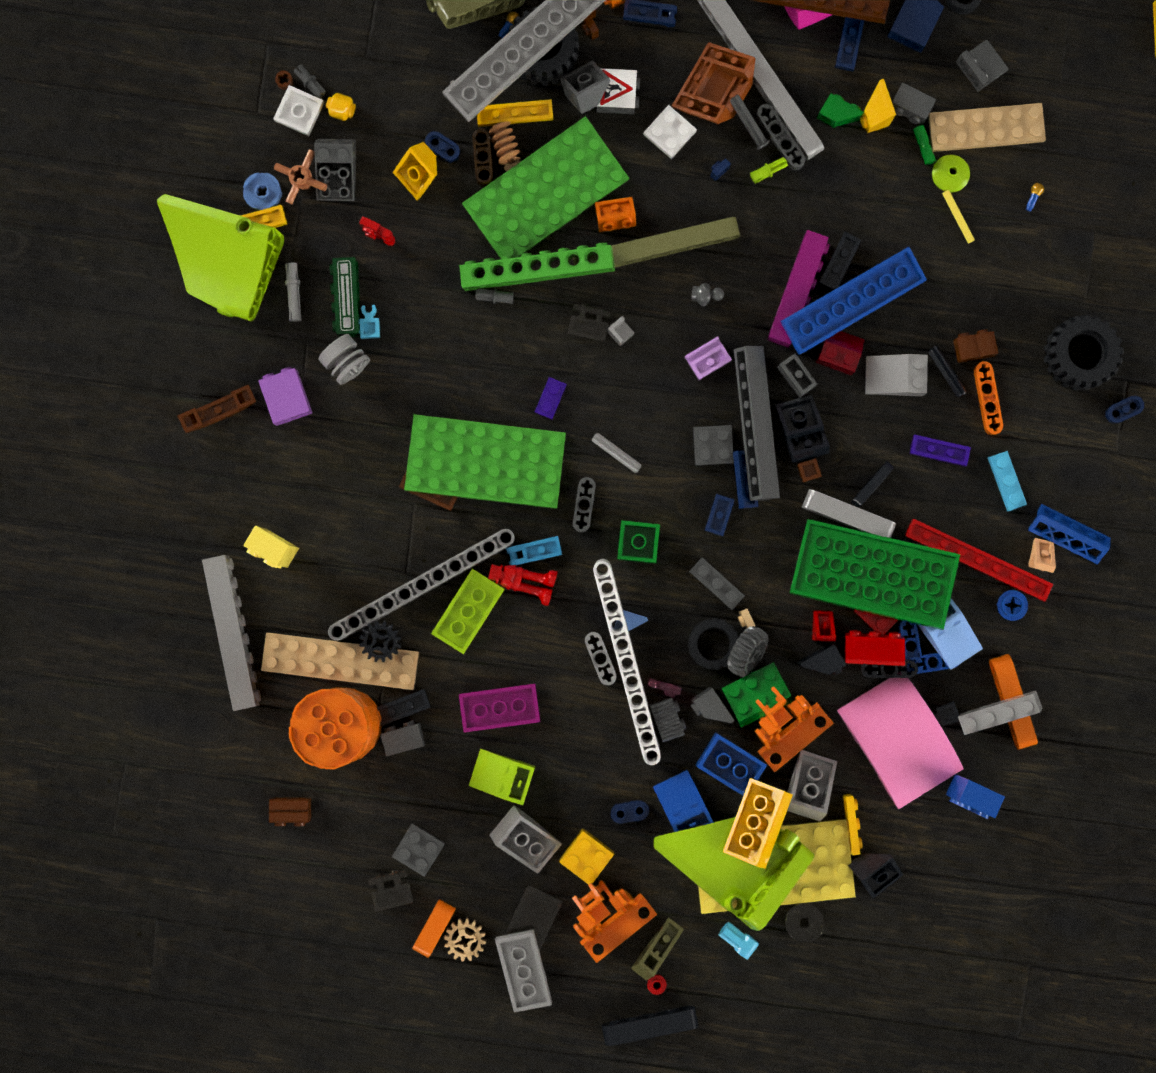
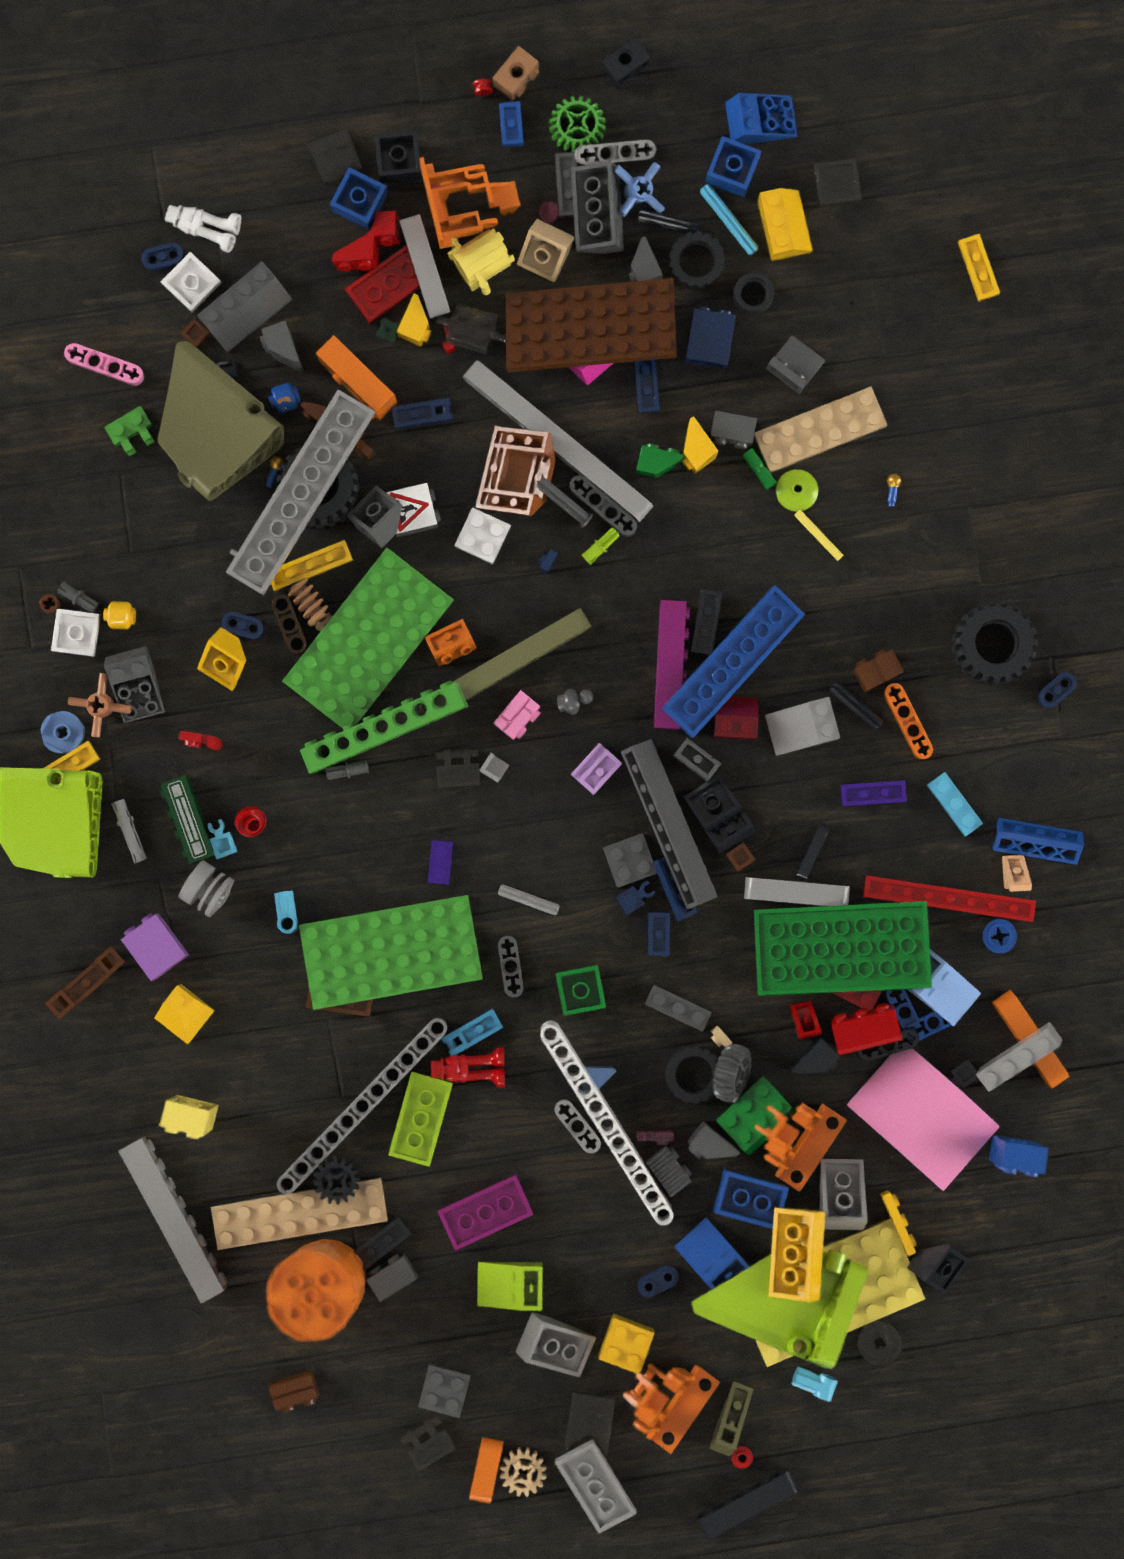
camera: 20 degrees left, 0 degrees up
none -> yellow slope [155,984,215,1044]
none -> red plate [235,806,267,837]
none -> medium azure piece [274,891,299,934]
none -> bright pink brick [493,690,541,740]
none -> dark blue plate [616,881,656,915]

